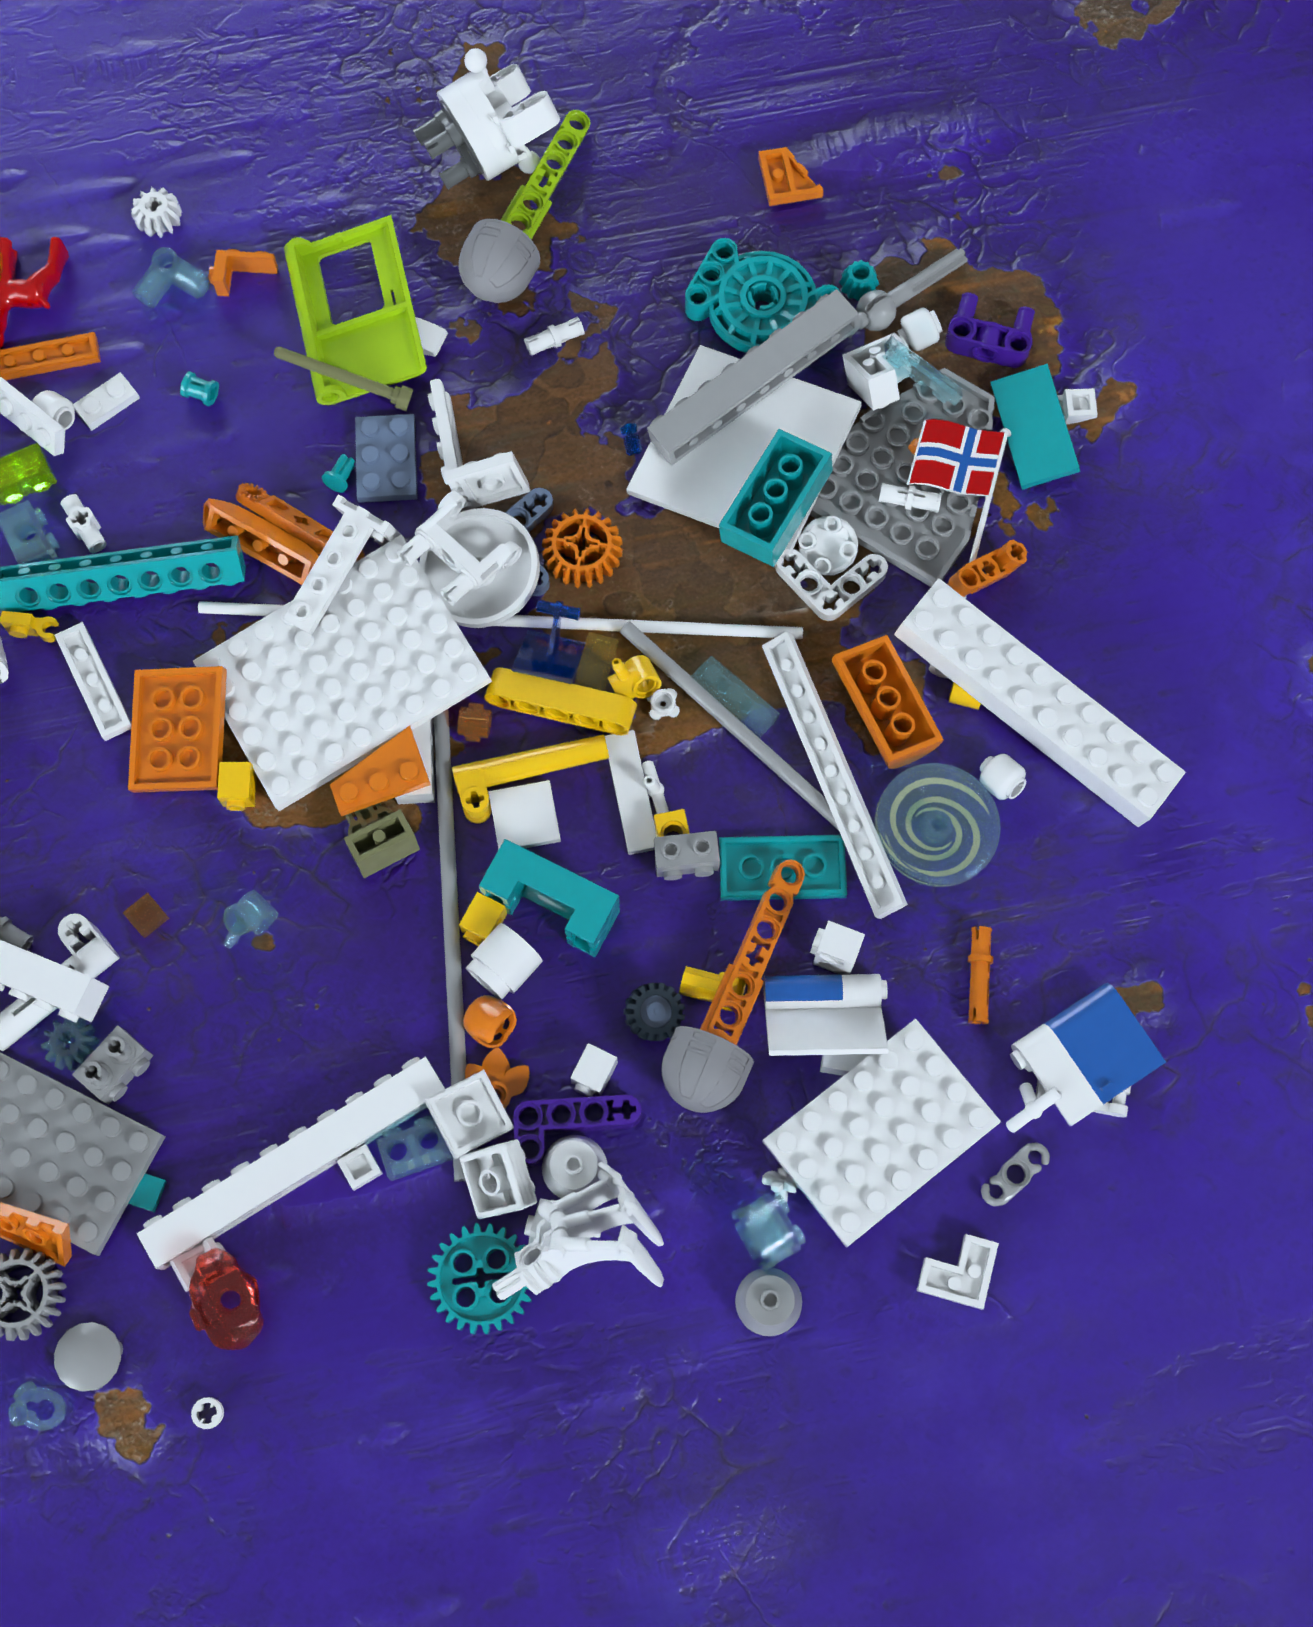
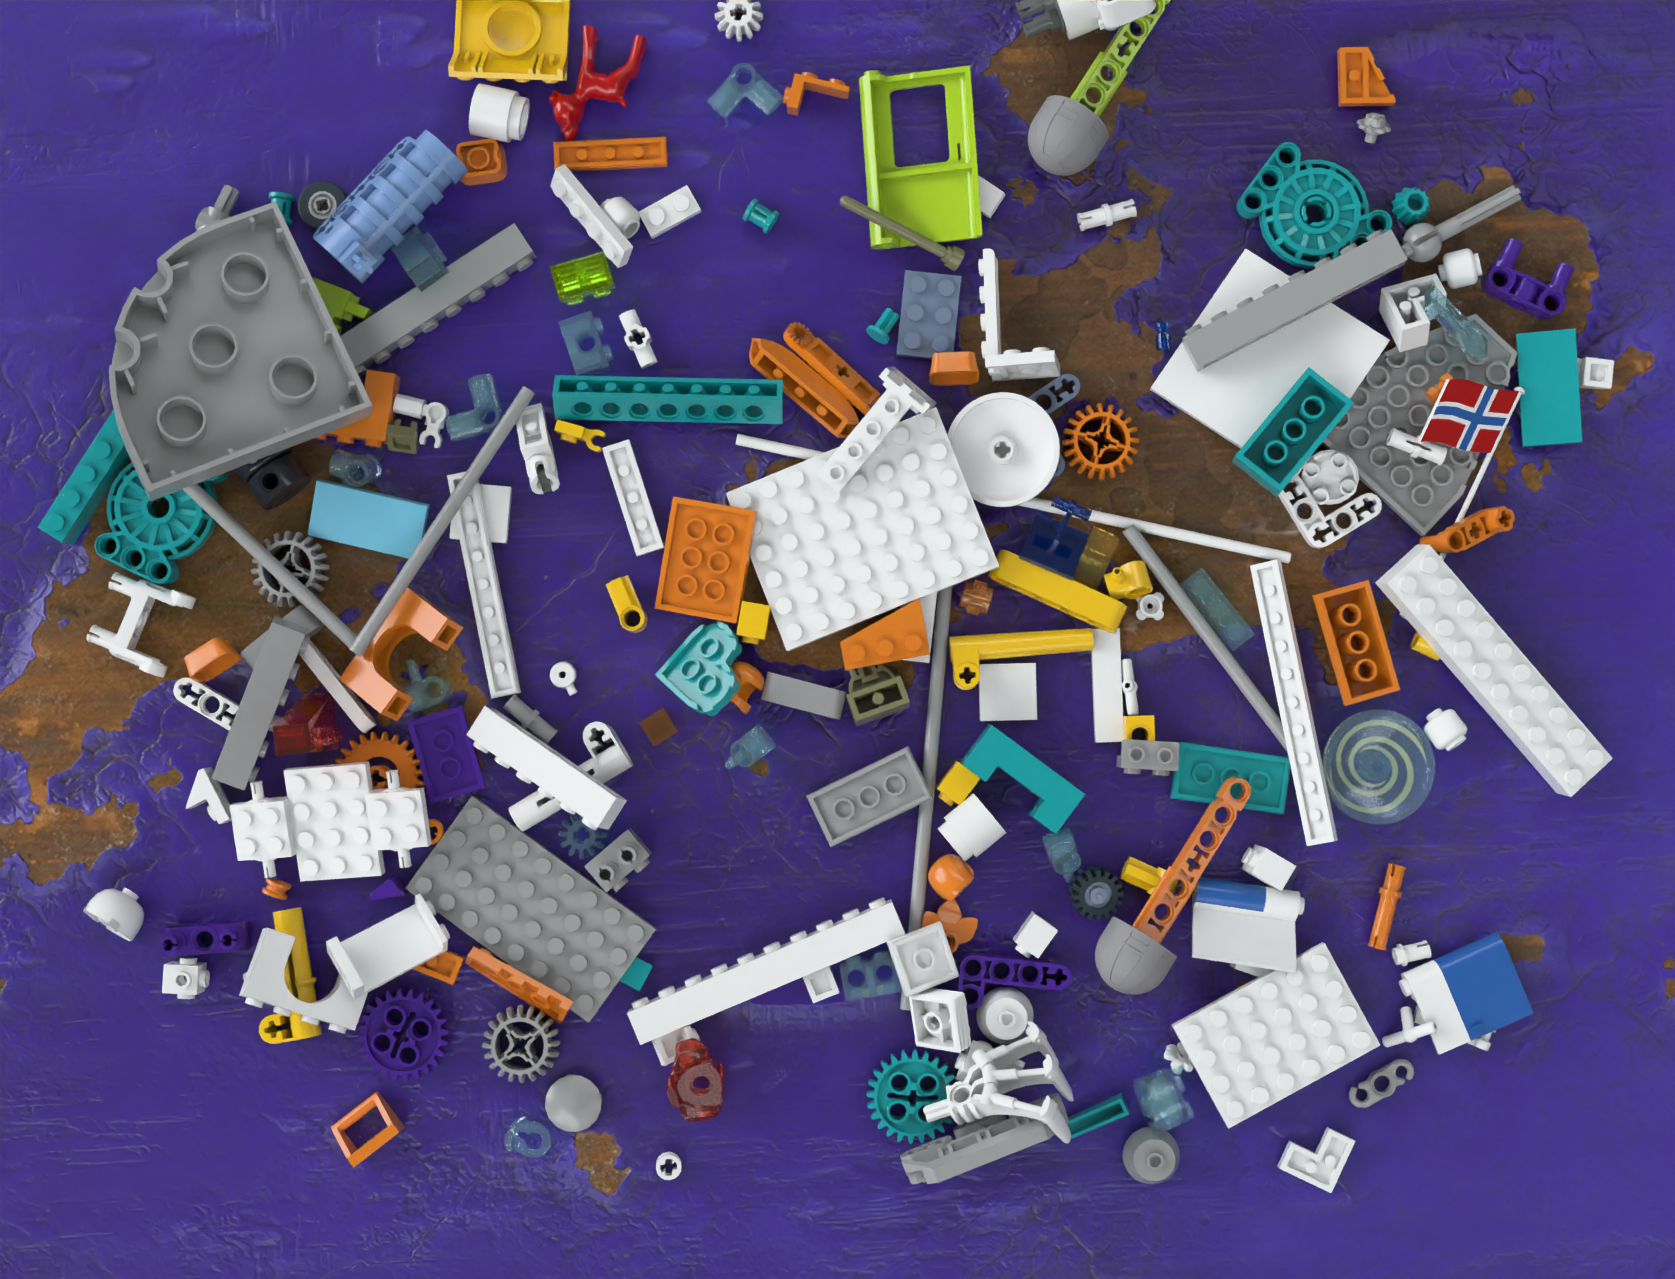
camera: 10 degrees right, 15 degrees up
white connector [397,490,522,606] -> none
none -> white piece [550,661,578,696]
none -> yellow piece [606,575,648,633]
none -> teal plate [655,621,742,716]
none -> orange helmet [730,661,765,715]
none -> light grey beam [760,672,847,720]
none -> light grey tile [806,746,933,847]
none -> light grey connector [900,1093,1069,1184]
none -> orange piece [929,352,979,386]
none -> clear light blue piece [1041,827,1081,883]
none -> teal piece [1067,1092,1129,1139]
none -> light grey plant [1357,113,1391,143]
none -> white pin [1392,940,1431,966]

